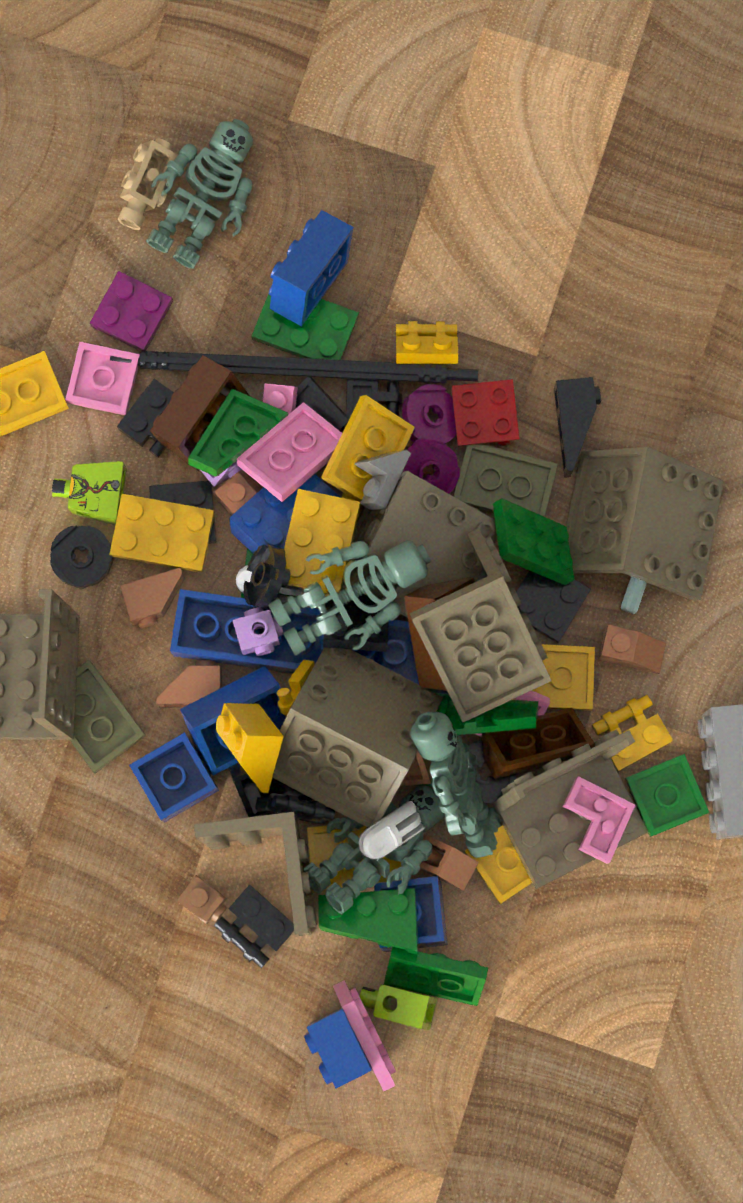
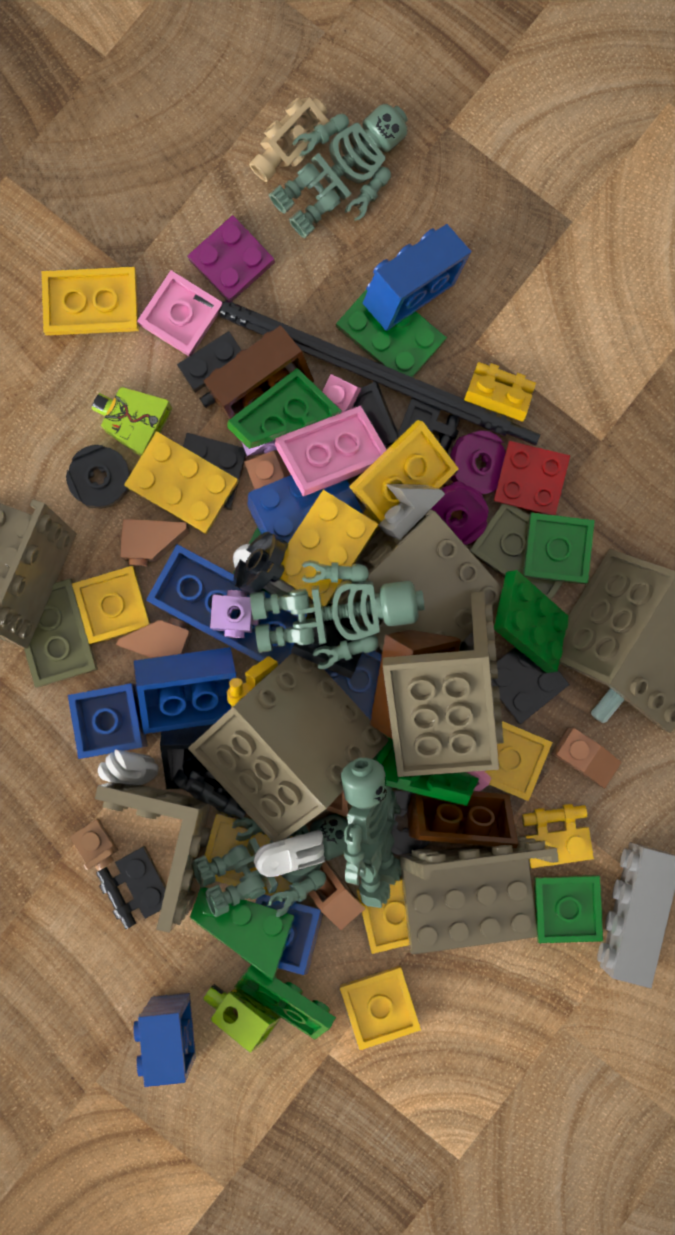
camera: 20 degrees right, 5 degrees up
yellow slope [216,703,284,793] -> none
bright pink plate [333,980,396,1091] -> none
black slope [554,377,601,478] -> none
bright pink plate [563,776,635,864] -> none
none -> yellow plate [72,566,151,645]
none -> white arm [98,750,158,785]
none -> yellow plate [340,965,421,1050]
none -> green plate [523,513,595,585]

